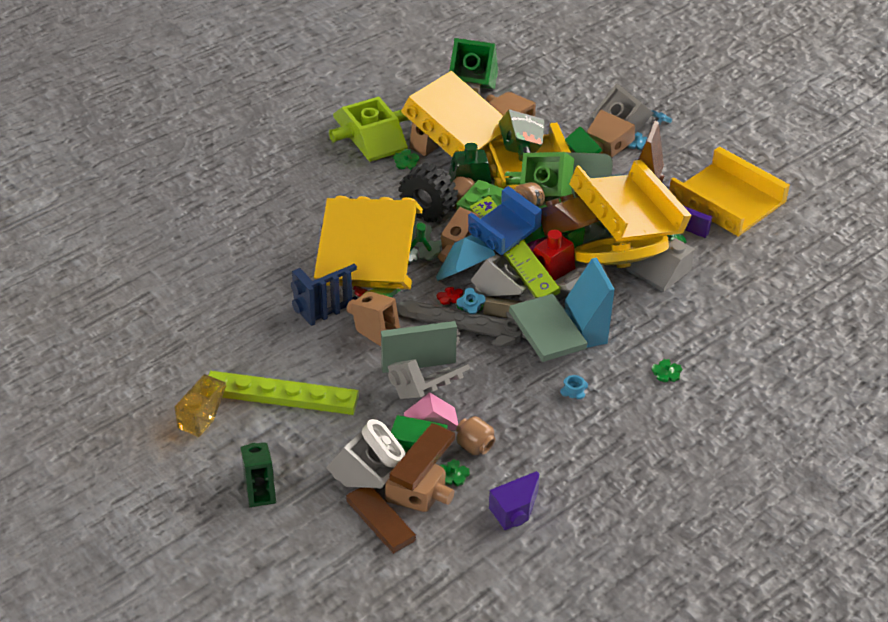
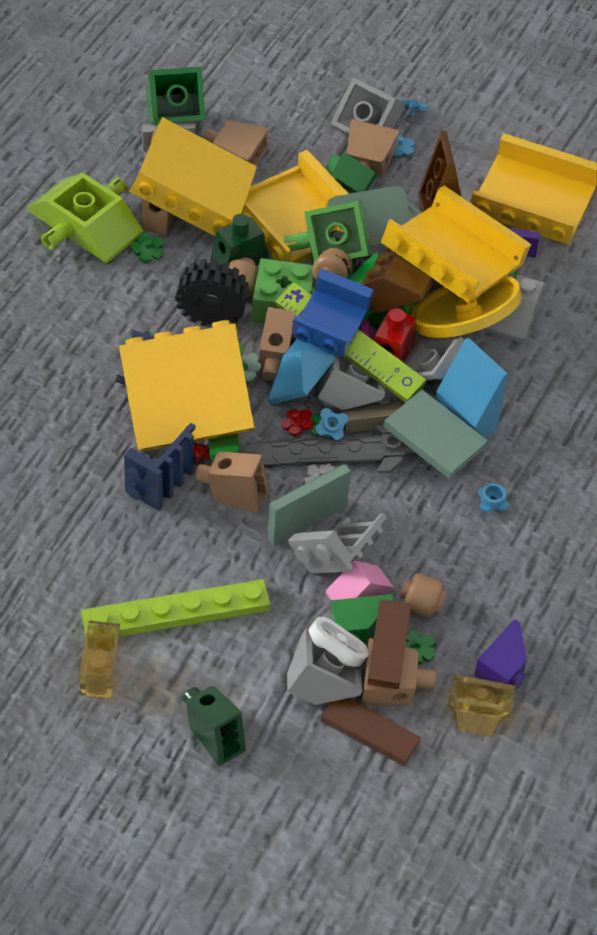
camera: 25 degrees left, 10 degrees up
torso [499,109,544,161] -> none
green plant [651,358,682,382] -> none
none -> clear yellow slope [447,674,516,736]

